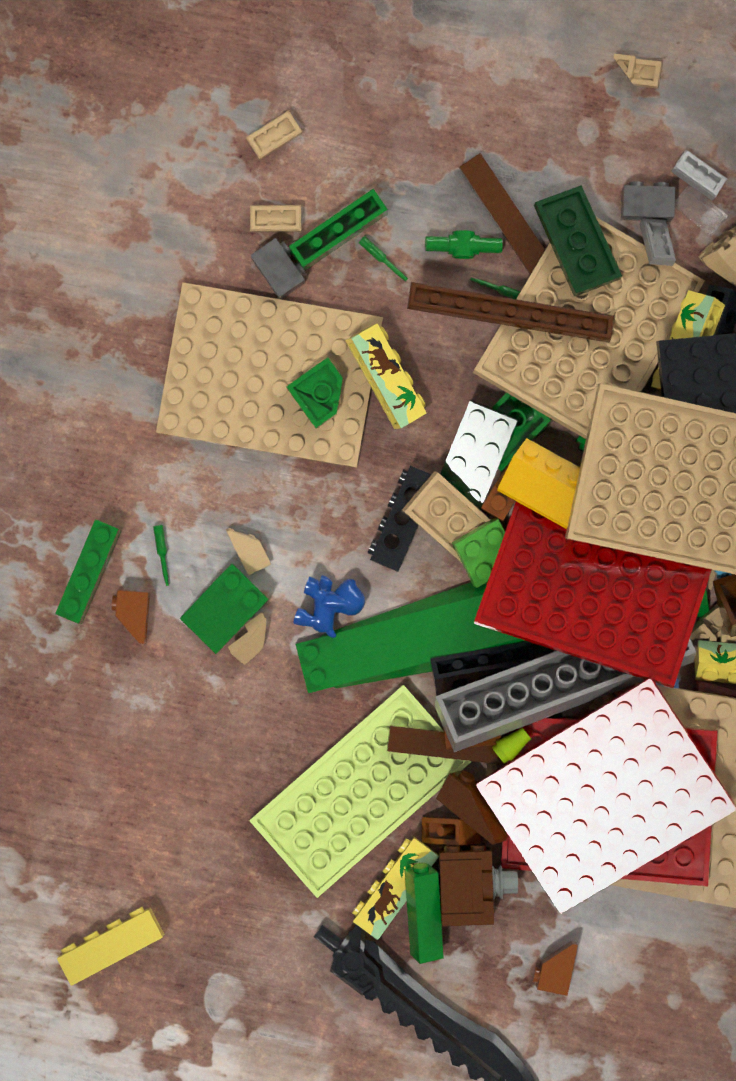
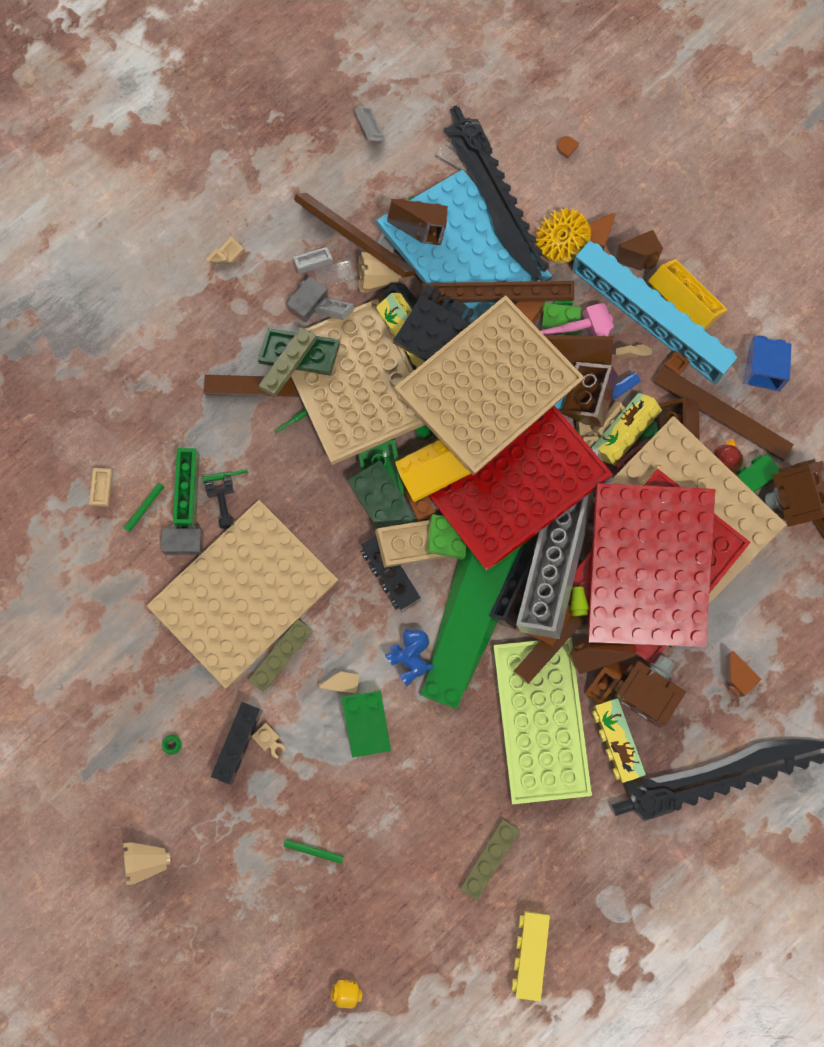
camera: 50 degrees left, 10 degrees down
green brick [55,519,122,624] -> none
dark orange slope [112,590,150,644] -> none
green piece [153,525,169,586] -> none
tan slope [228,612,266,665] -> none
tan plate [250,205,301,232] -> none
green plate [286,357,343,429] -> none
brick [345,324,426,429] -> none
green brick [404,863,444,964] -> none
reddish brown tile [407,282,614,343] -> none
green pin [425,230,503,259] -> none
none -> green bar [124,483,164,532]
none -> green plate [162,735,182,755]
none -> black bar [205,476,235,529]
none -> black brick [211,702,263,785]
none -> olive plate [248,619,313,693]
none -> tan plate [251,723,287,759]
none -> olive plate [258,328,317,397]
none -> green bar [284,839,344,864]
none -> olive plate [460,819,520,900]

